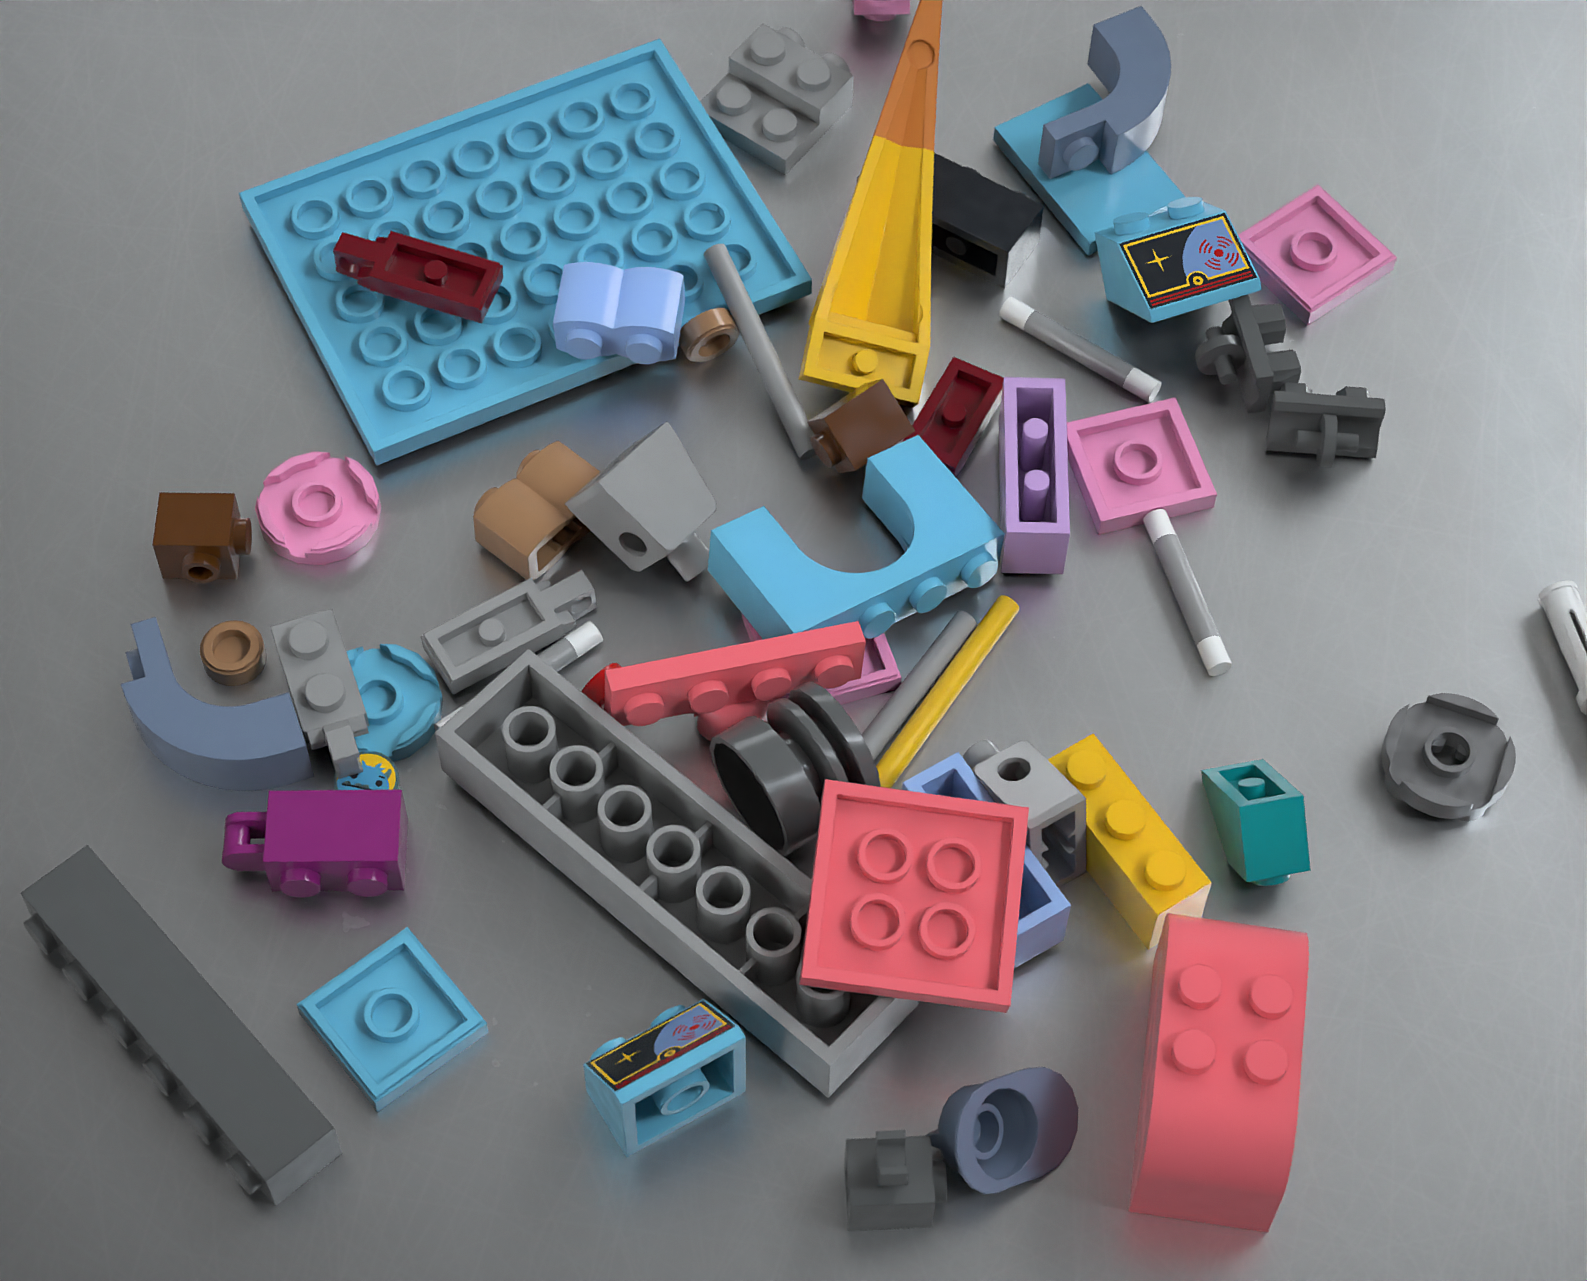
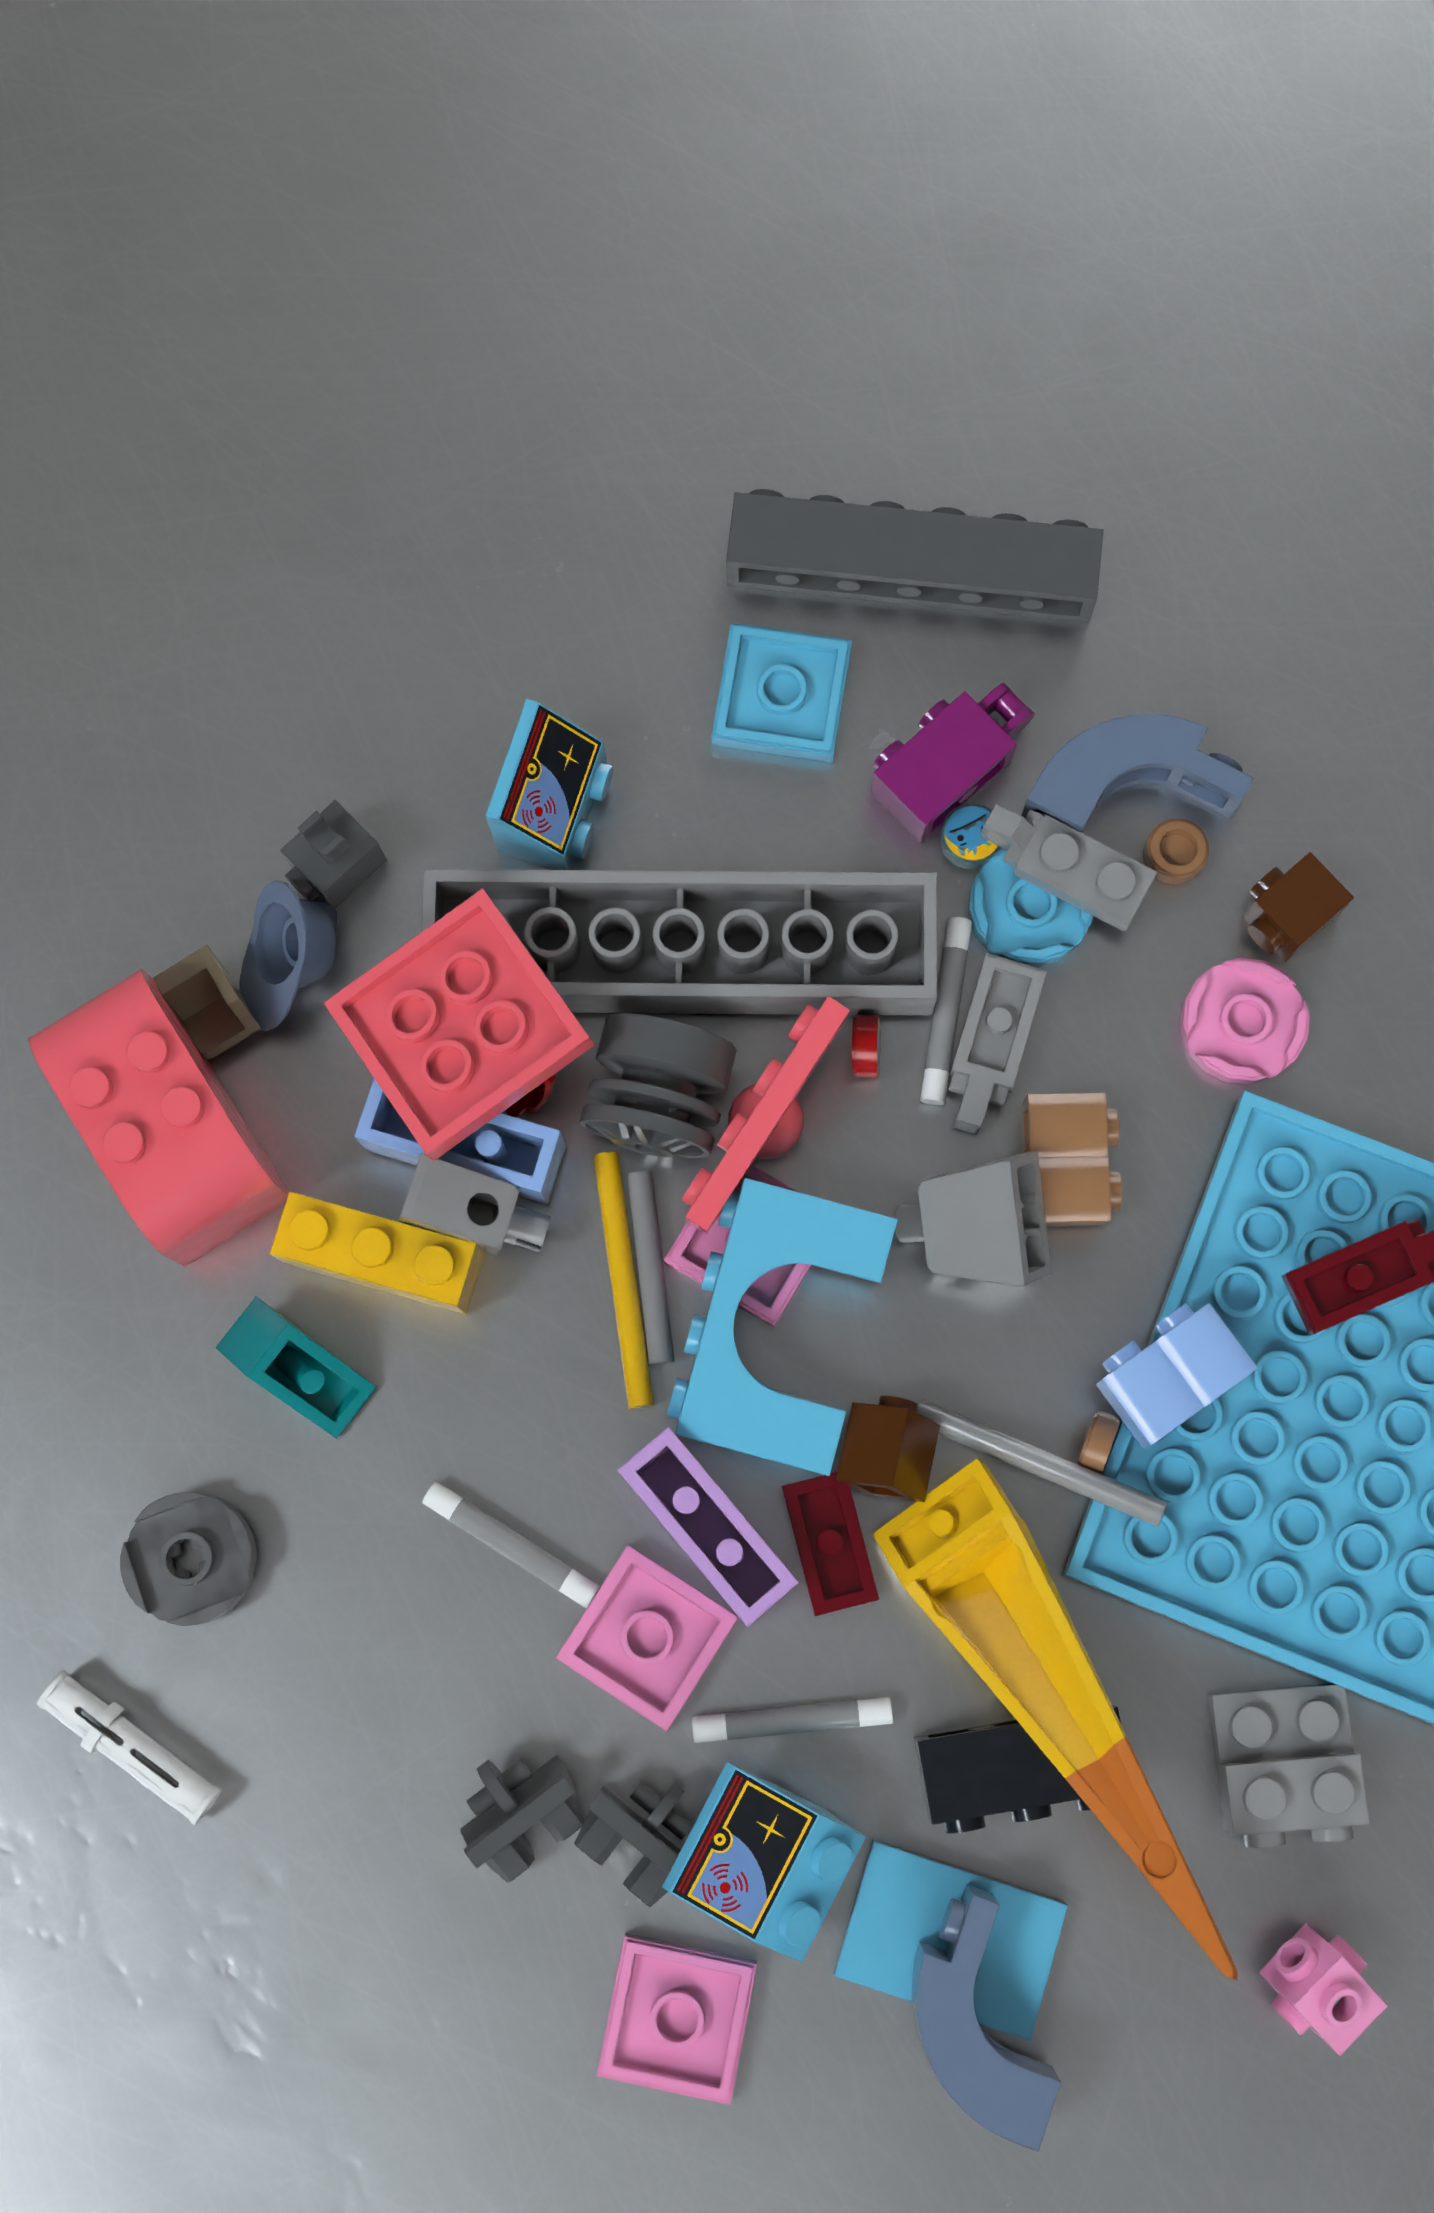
camera: 145 degrees right, 20 degrees up
none -> dark tan panel [153,945,261,1060]

